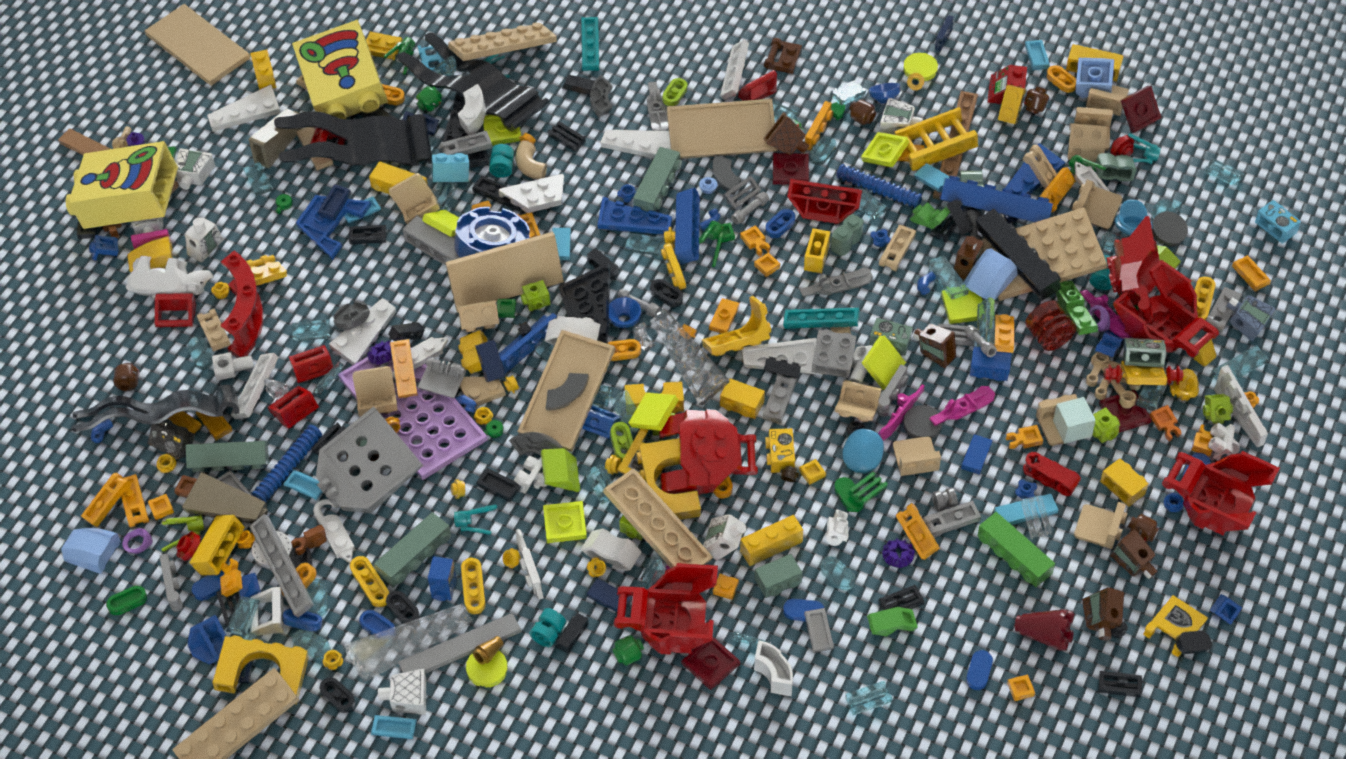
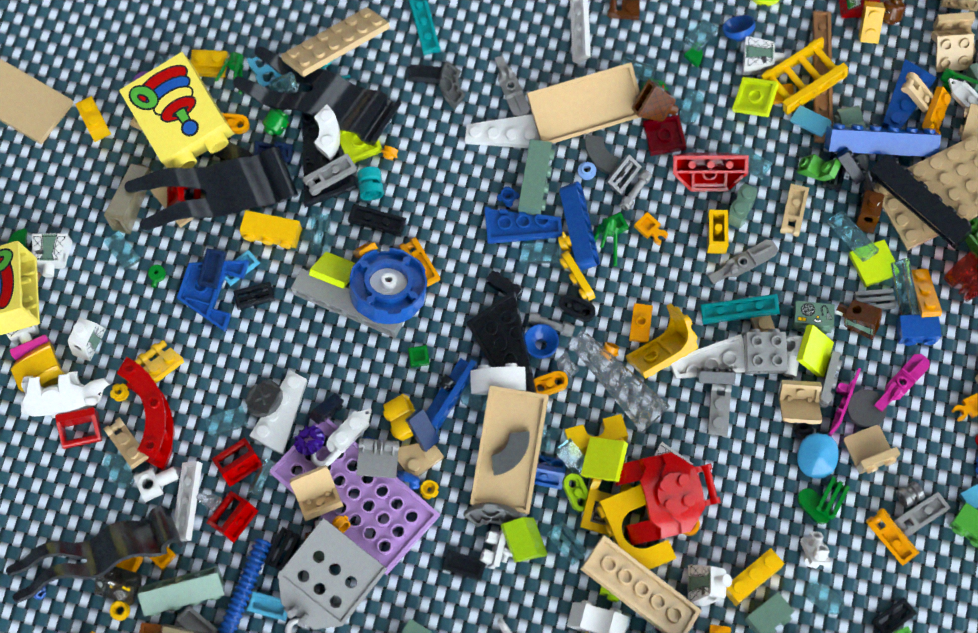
camera: 10 degrees left, 15 degrees up
reddish brown head [113,363,140,391] -> none
white wing [208,85,280,132] -> none
tan bracket [388,173,440,224] -> none
light orange plate [390,339,418,398] -> none
medium azure brick [431,153,469,182] -> none
tan tile [445,232,564,313] -> none
yellow plate [451,479,465,499] -> none
teal plant [454,504,497,535] -> none
tan bracket [458,301,499,332] -> none
green piece [483,420,504,438] -> none
white wing [499,174,564,213] -> none
yellow plate [503,375,519,394] -> none
tan cylinder [515,141,547,180] -> none
lime brick [520,280,550,312] -> none
neon yellow tile [543,501,587,543] -> none
black tile [547,121,586,152] -> none
medium azure tile [552,228,571,260] -> none
yellow plate [605,455,621,475] -> none
lime plate [662,78,688,106] -> none
blue arm [699,208,721,232] -> none
yellow brick [720,378,765,419] -> none
red tile [738,70,777,101] -> none
light orange plate [754,252,780,277] -> none
blue plate [765,209,796,238] -> none
yellow brick [765,428,795,473] -> none
dark brown plate [780,466,799,483] -> none
yellow tile [799,459,826,485] -> none
light orange plate [805,101,833,151] -> none
blue piece [836,164,922,209] -> none
reddish brown head [849,99,876,125] -> none
blue plate [870,229,891,247] -> none
dark purple gear [882,538,915,568] -> none
yellow plate [907,73,924,90] -> none
blue arm [917,272,936,295] -> none
blue tile [961,434,993,475] -> none
light blue slope [964,248,1018,301] -> none
light grey bar [964,325,997,357] -> none

